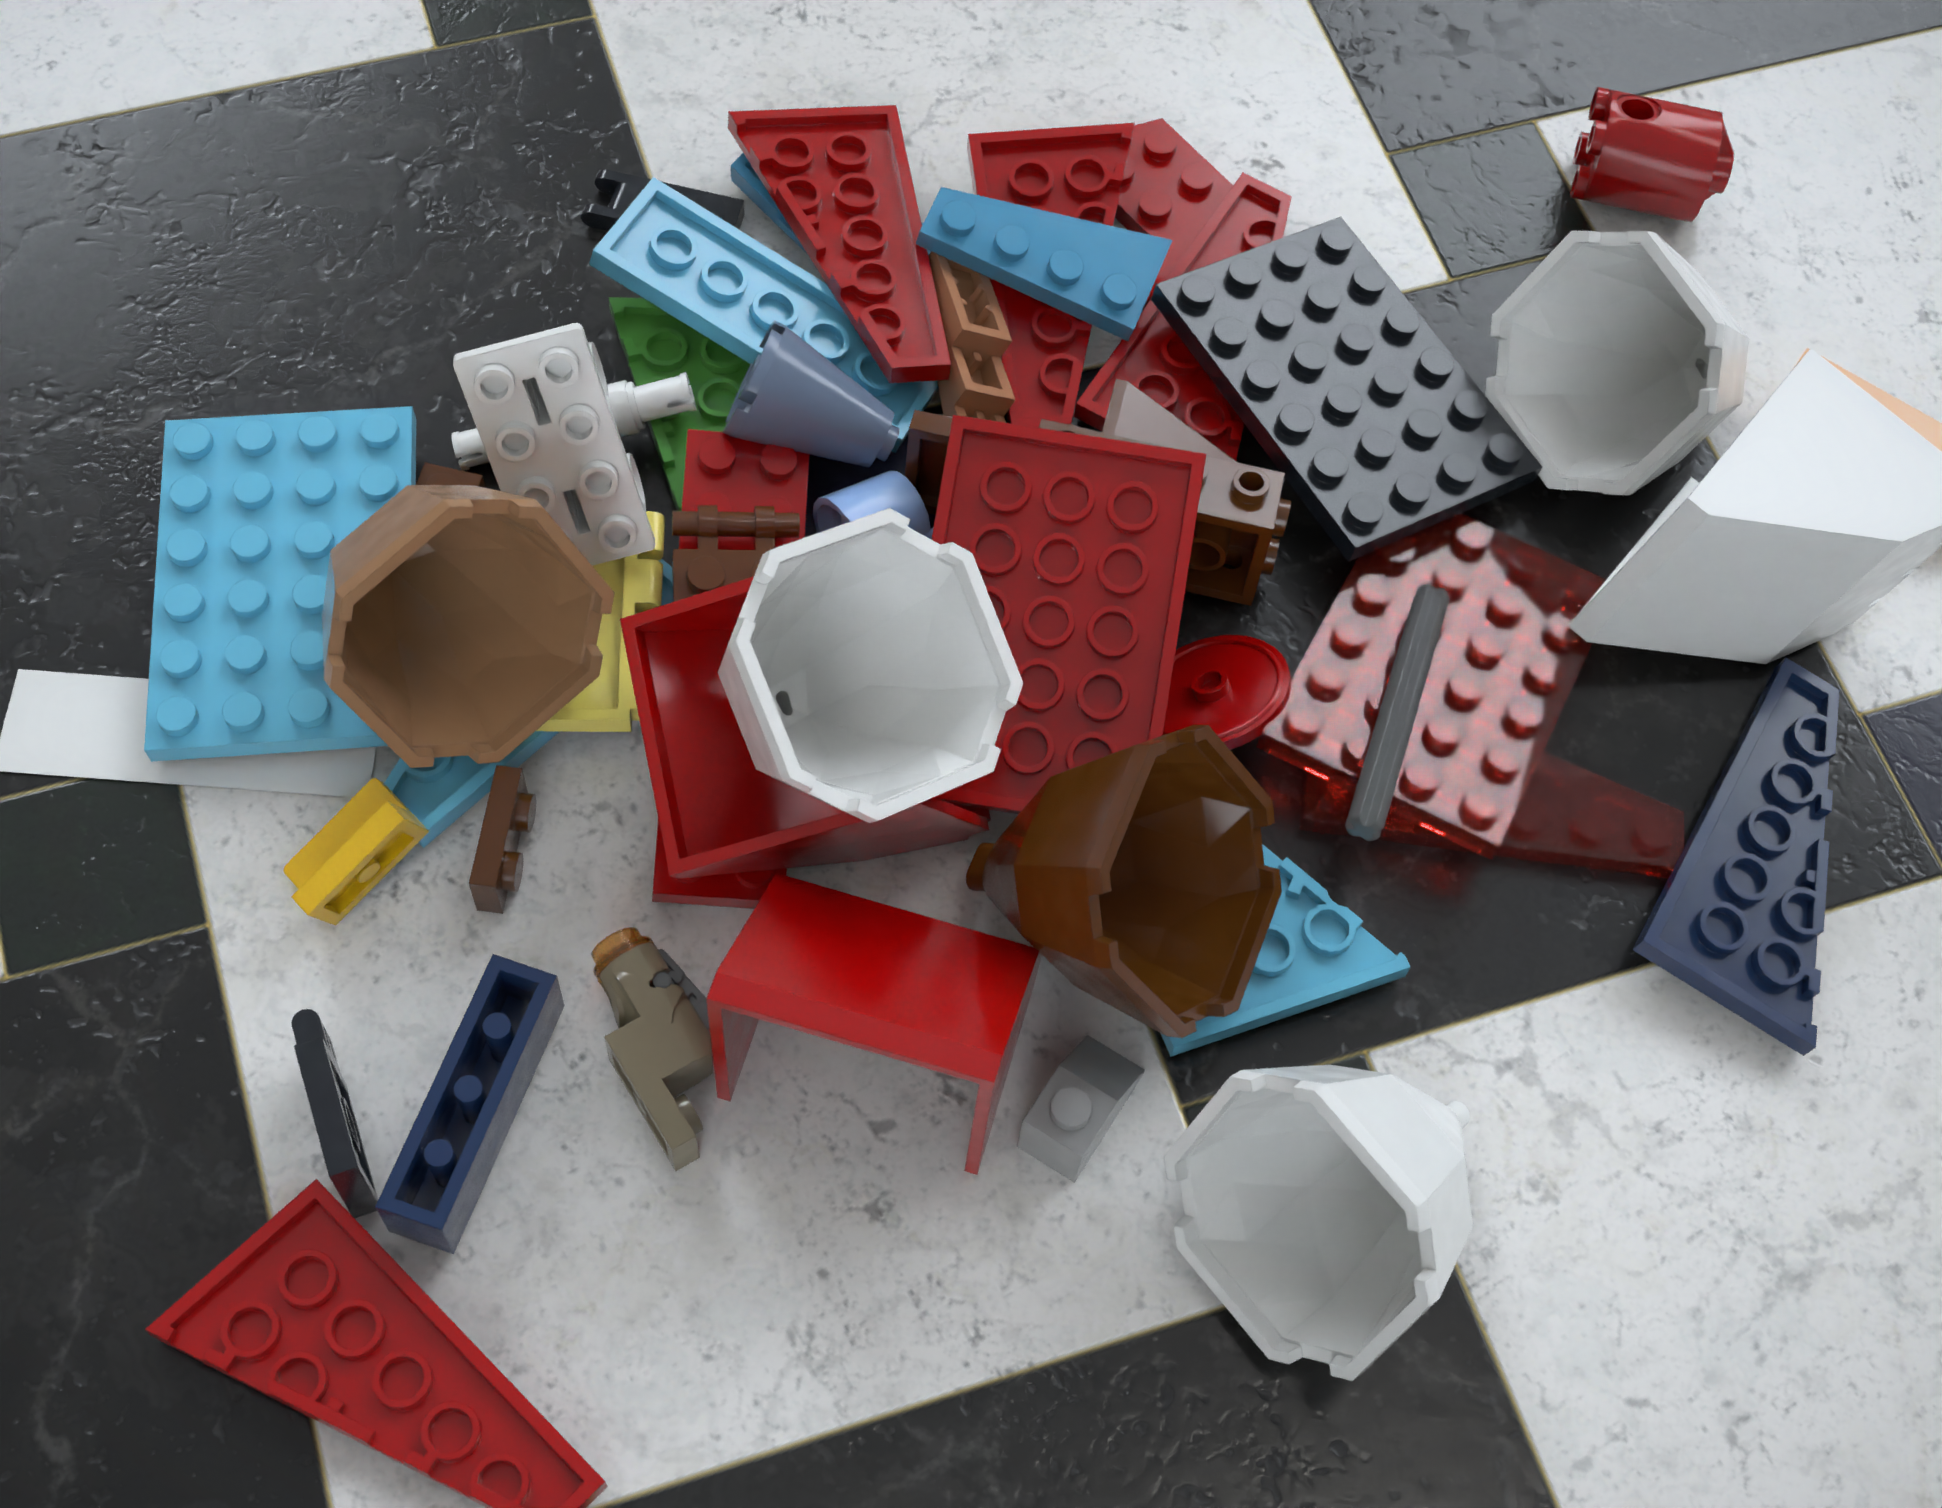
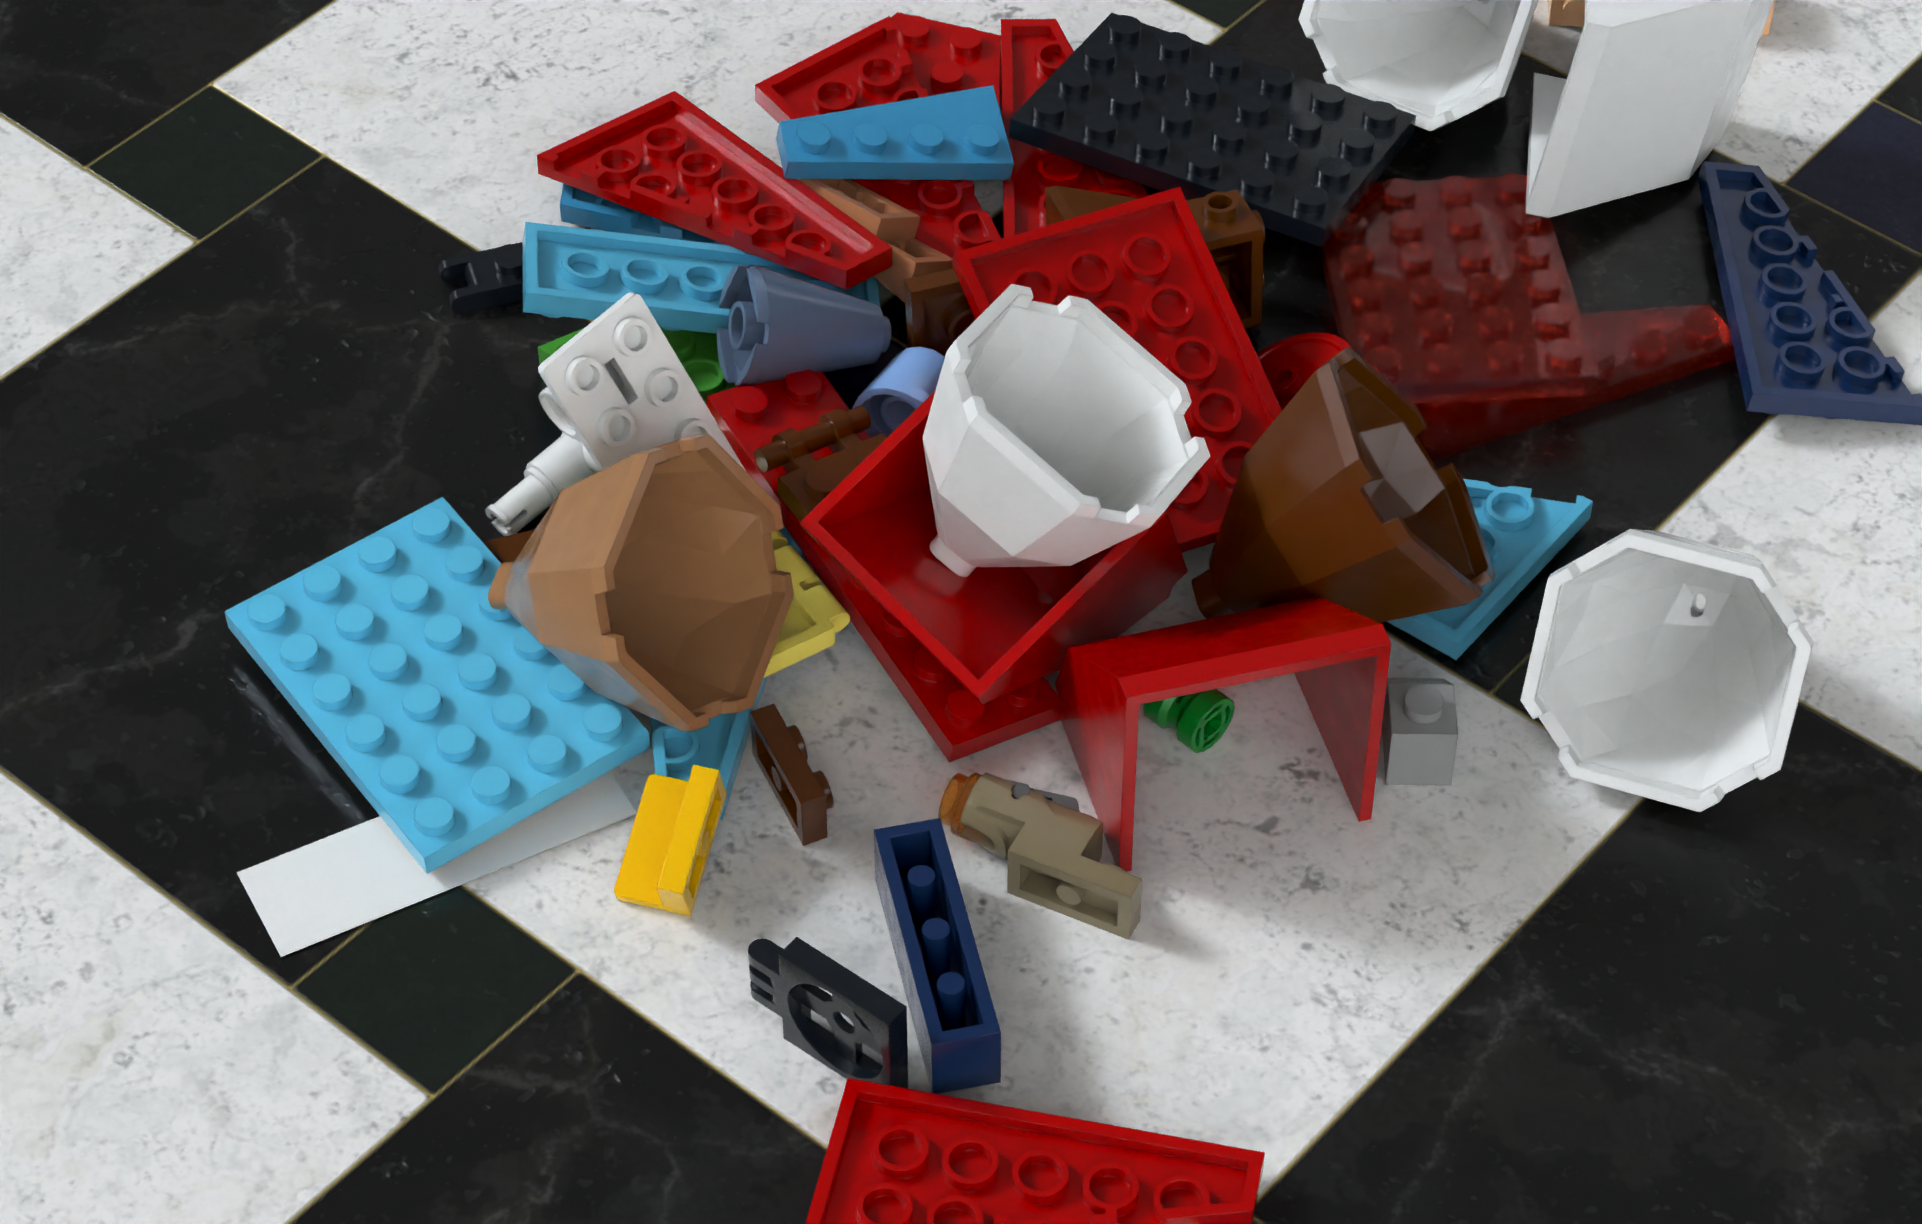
camera: 25 degrees left, 15 degrees down
dark grey axle [1345,584,1450,841] -> none

